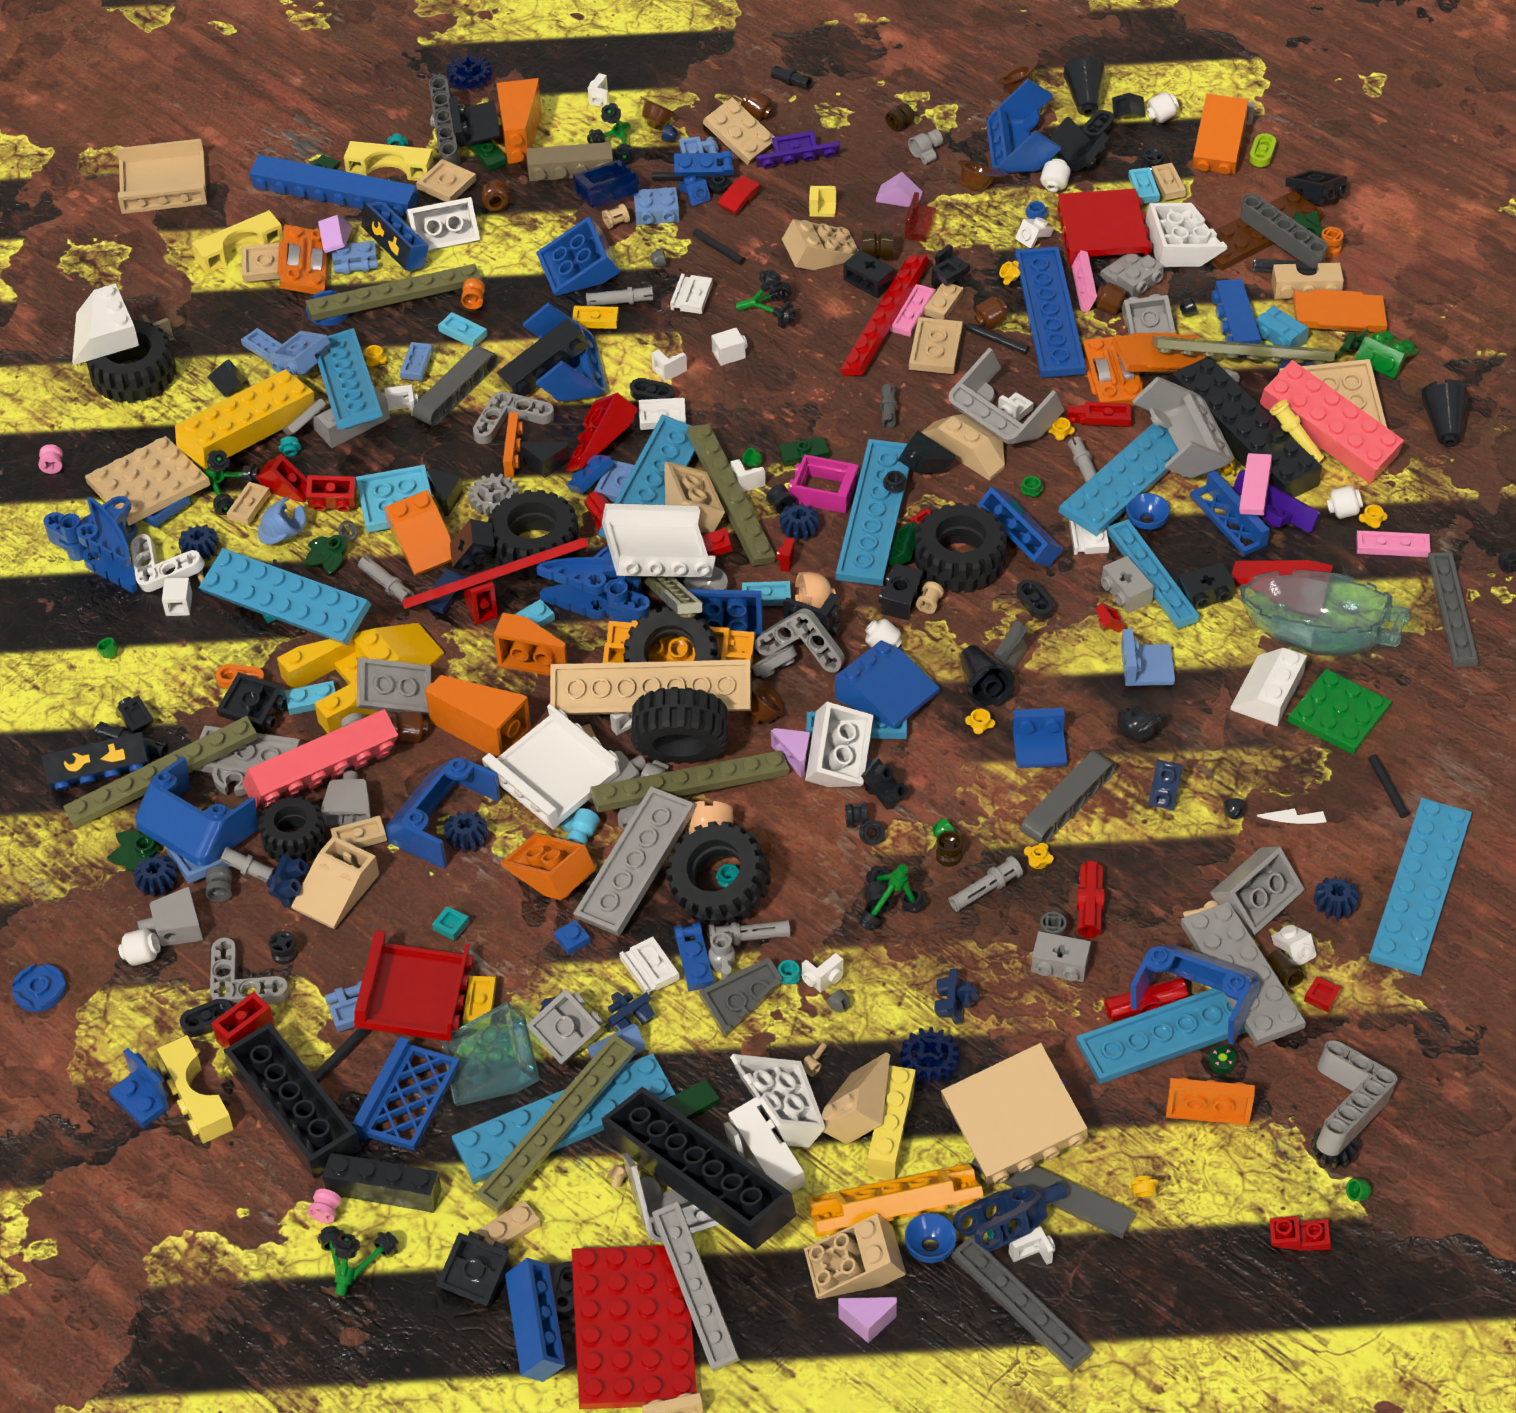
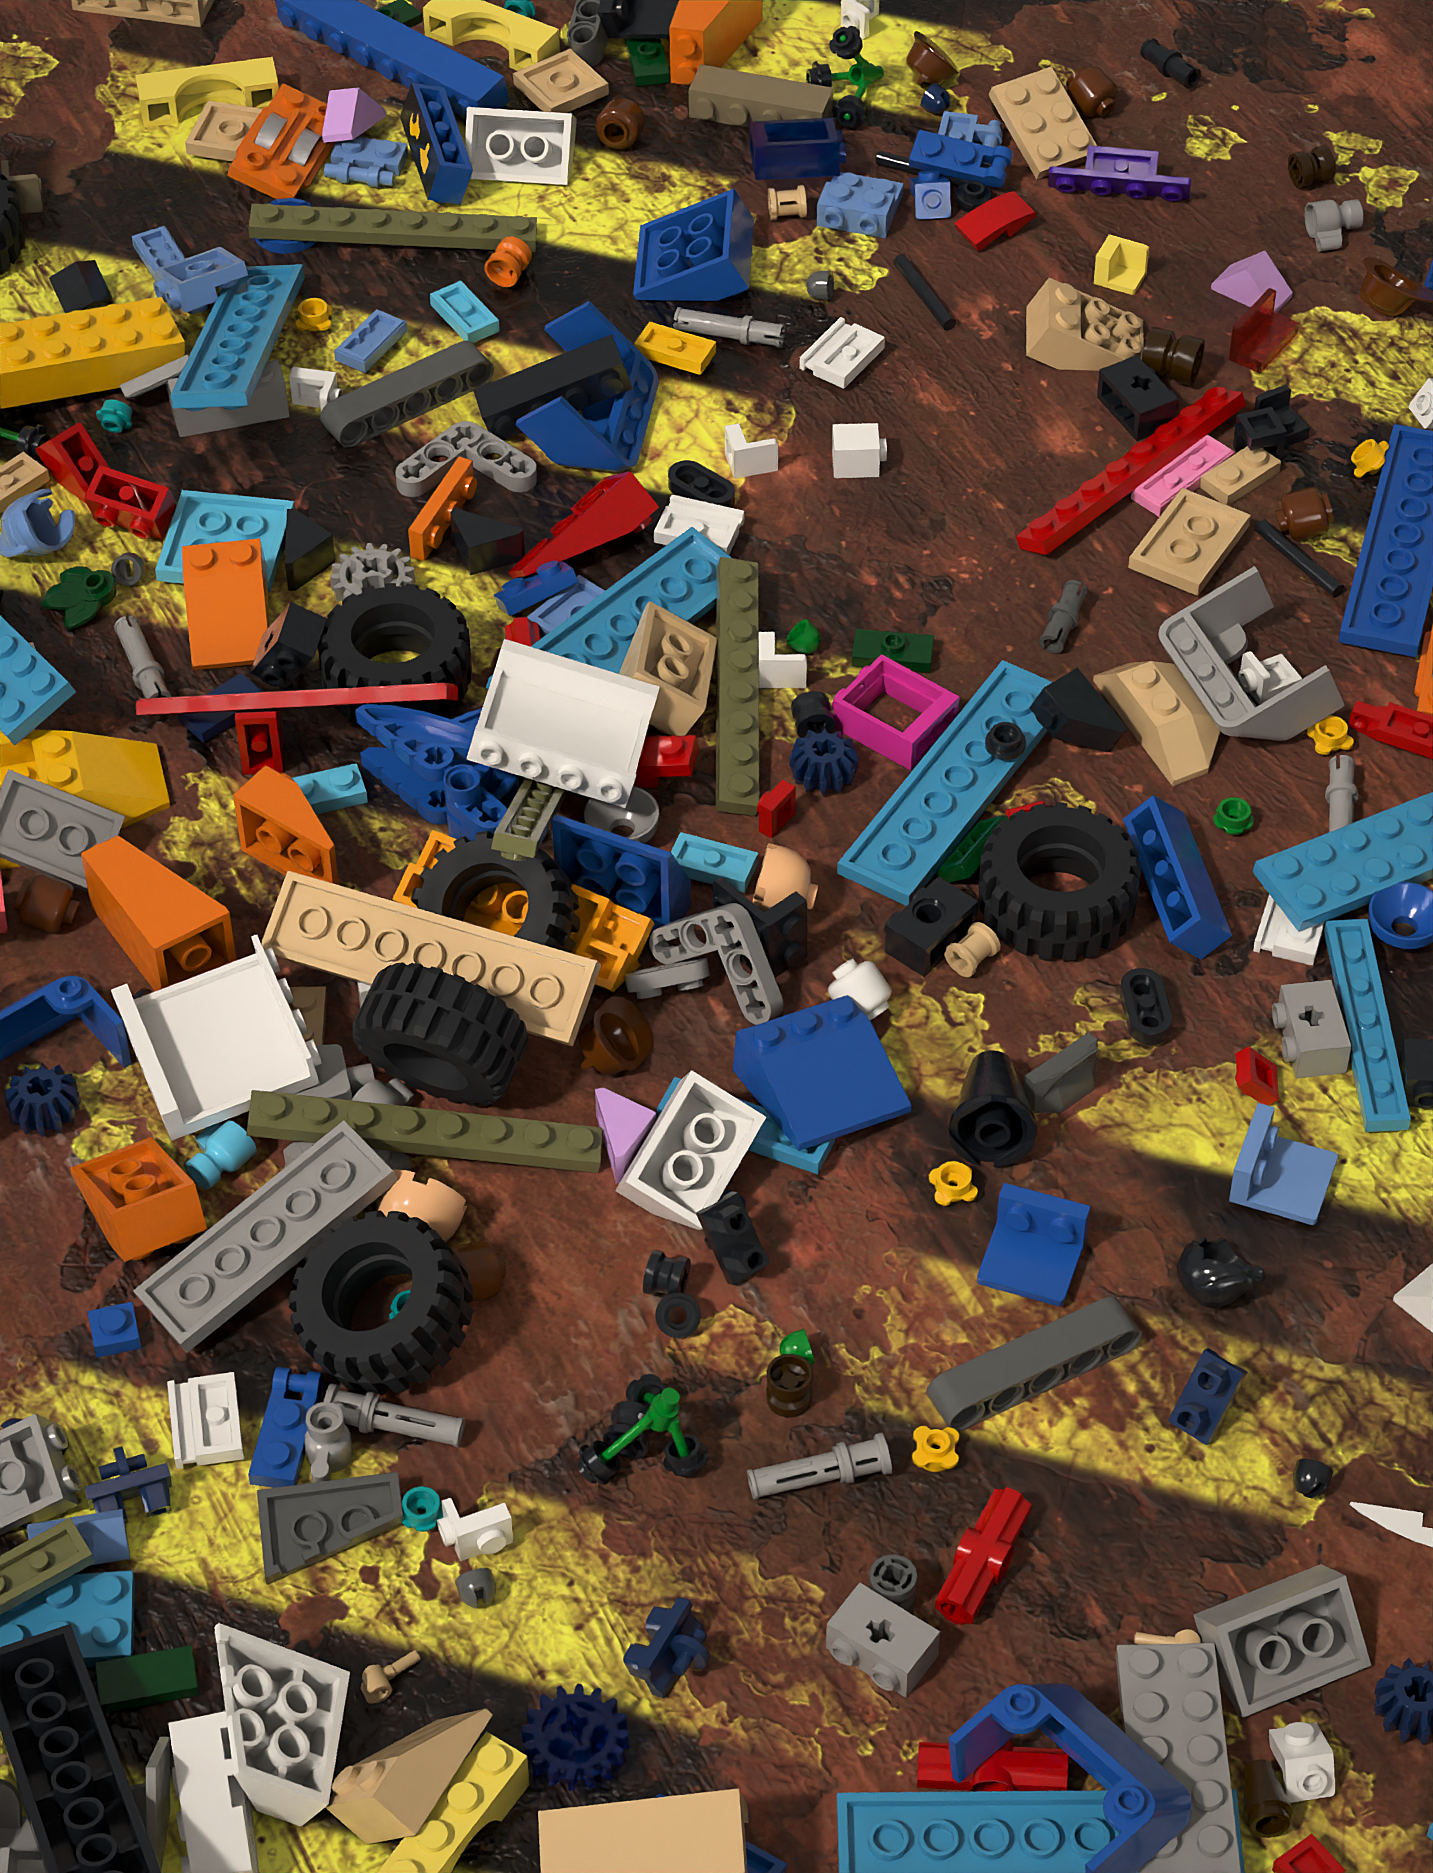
camera: 20 degrees right, 0 degrees up
black plant [736,269,796,329] -> none

